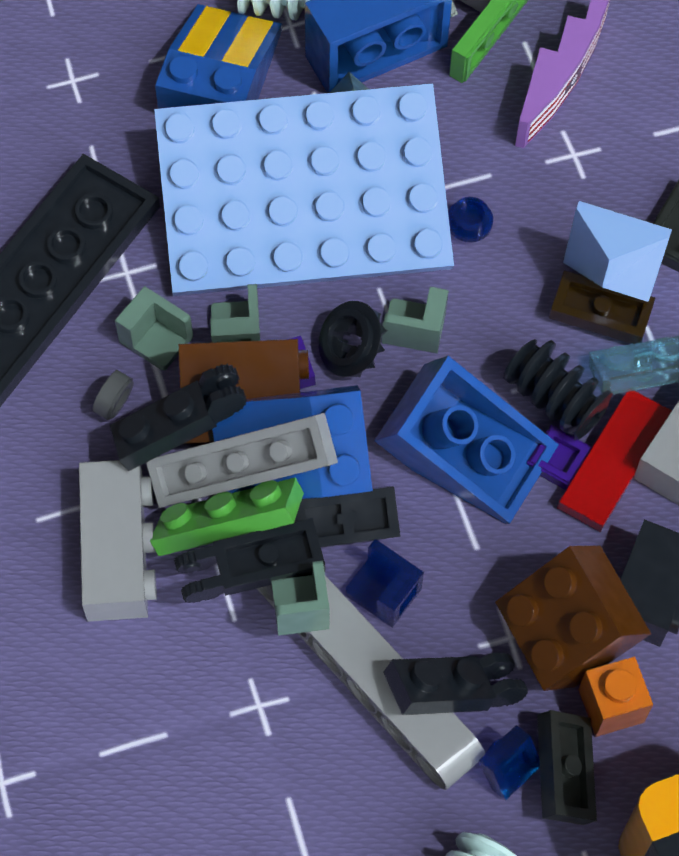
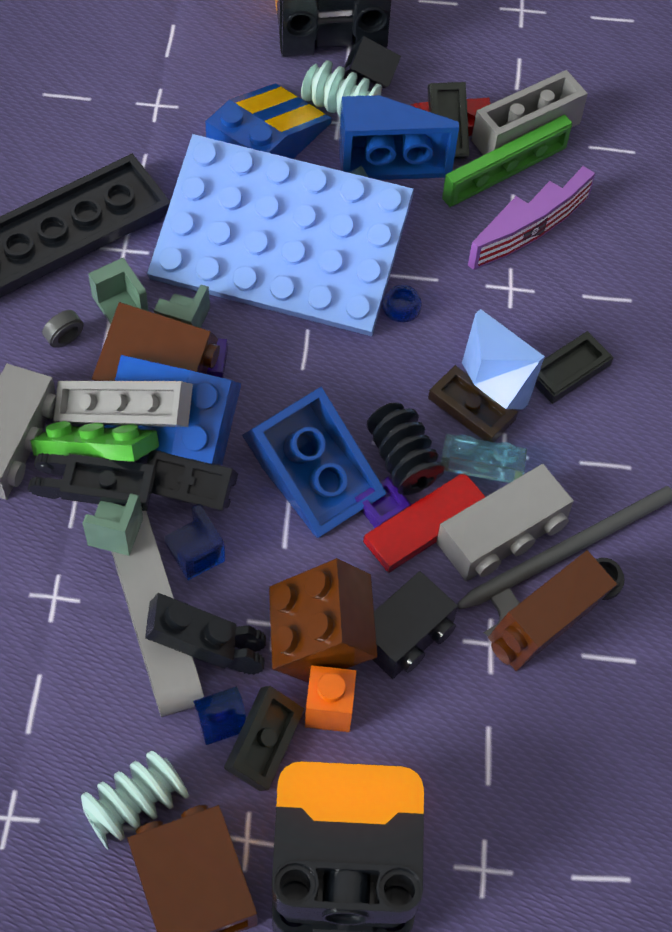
camera: 20 degrees right, 5 degrees down
black hinge [110,363,247,471] -> none
black gear [319,301,387,377] -> none
sand green panel [382,287,449,354] -> none

